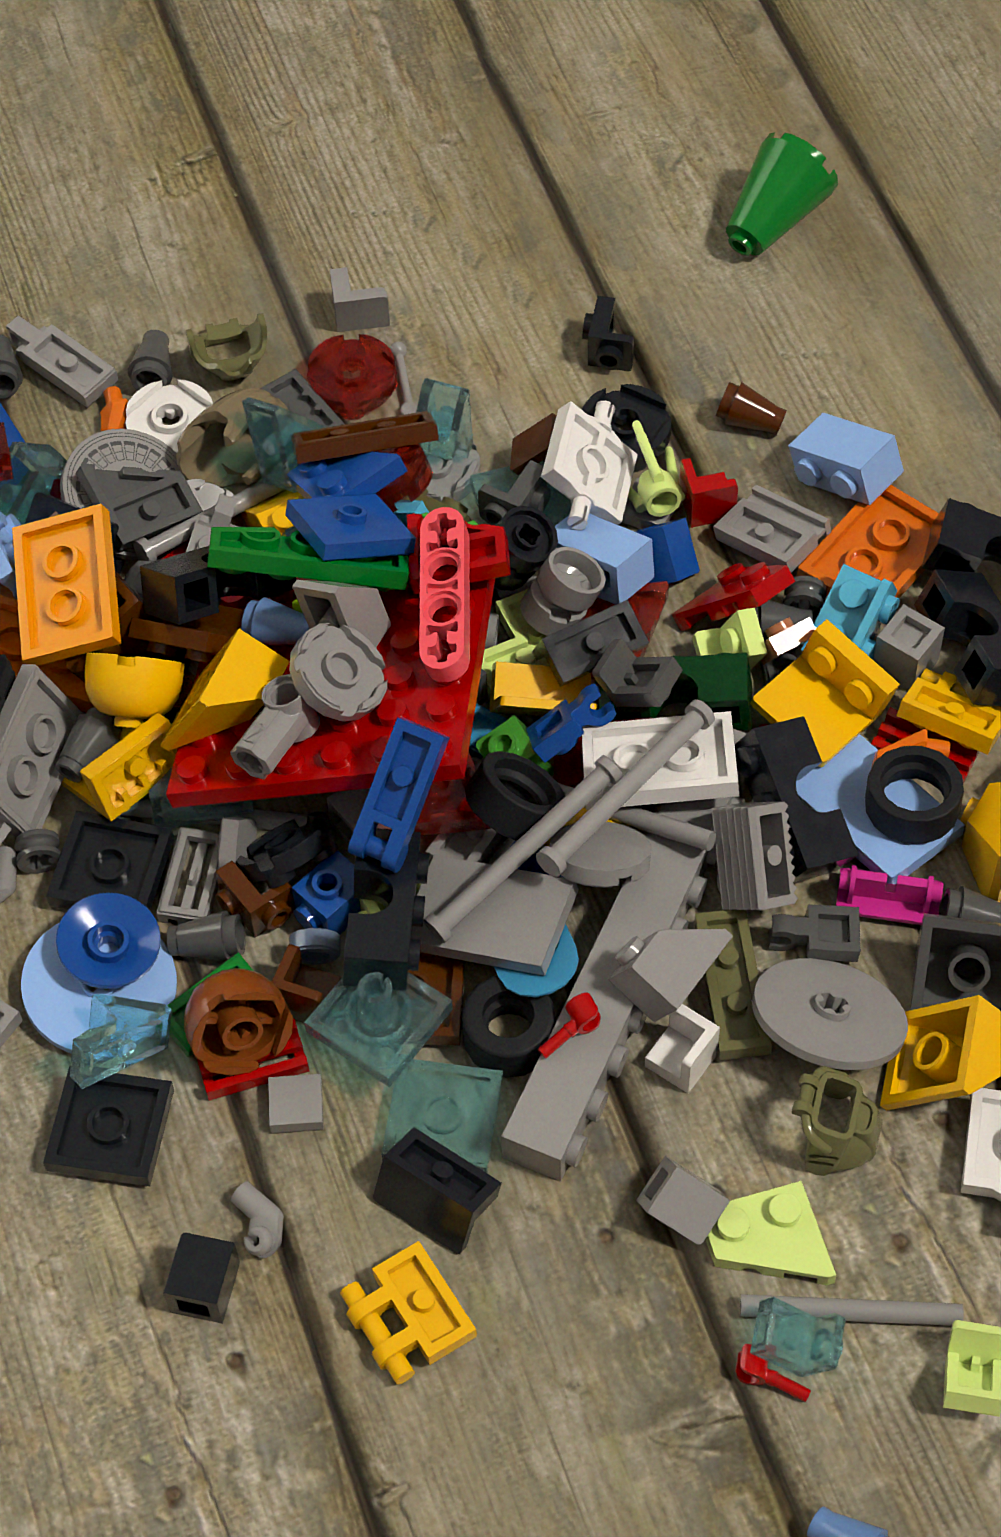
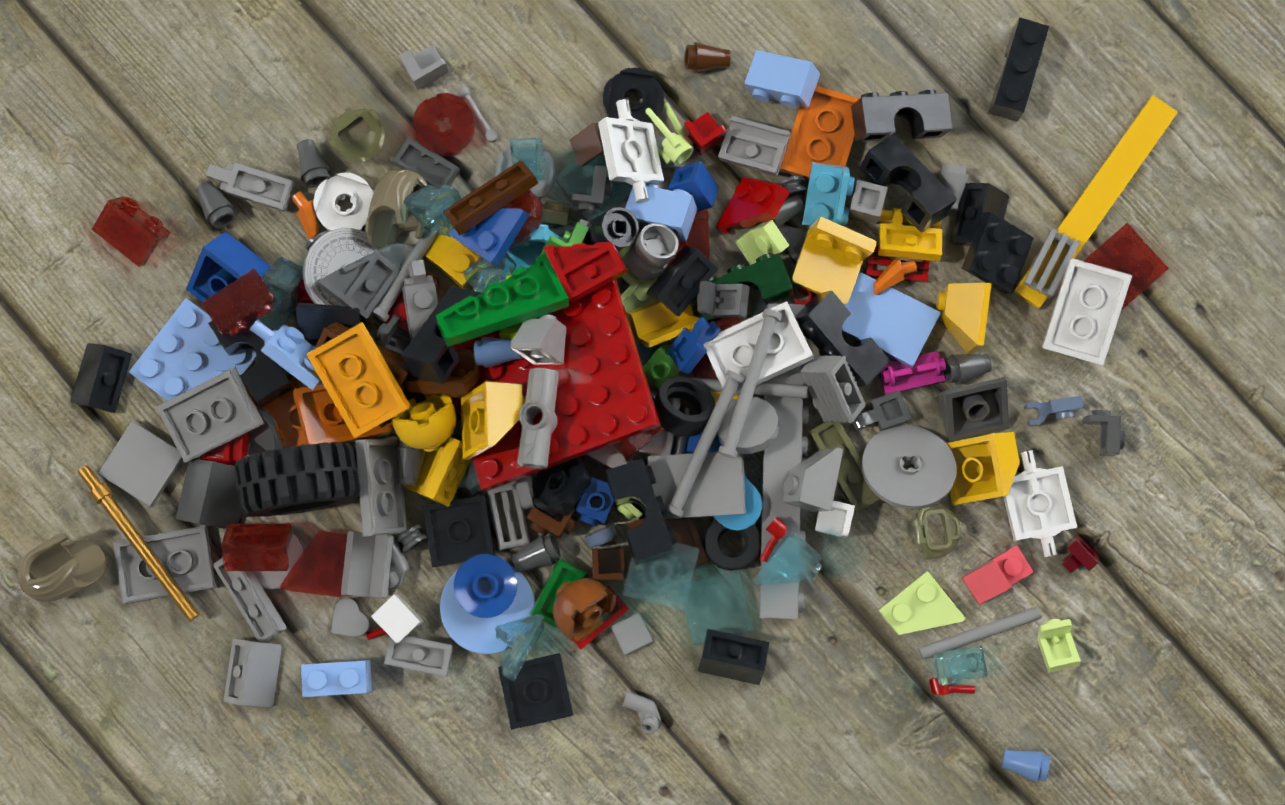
camera: 25 degrees left, 25 degrees up
black panel [163,1233,240,1324] -> none
blue plate [285,494,416,561] -> none
light grey tile [289,623,388,721] -> none
yellow plate [340,1241,477,1385] -> none
blue plate [348,717,450,873] -> none
coral beam [419,507,470,683] -> none
black bracket [582,296,634,371] -> none
light grey panel [636,1155,730,1245] -> none
plate [761,617,816,665] -> none
black tyre [865,746,964,844] -> none
none -> clear light blue slope [750,532,823,586]
none -> coral slope [962,545,1033,605]

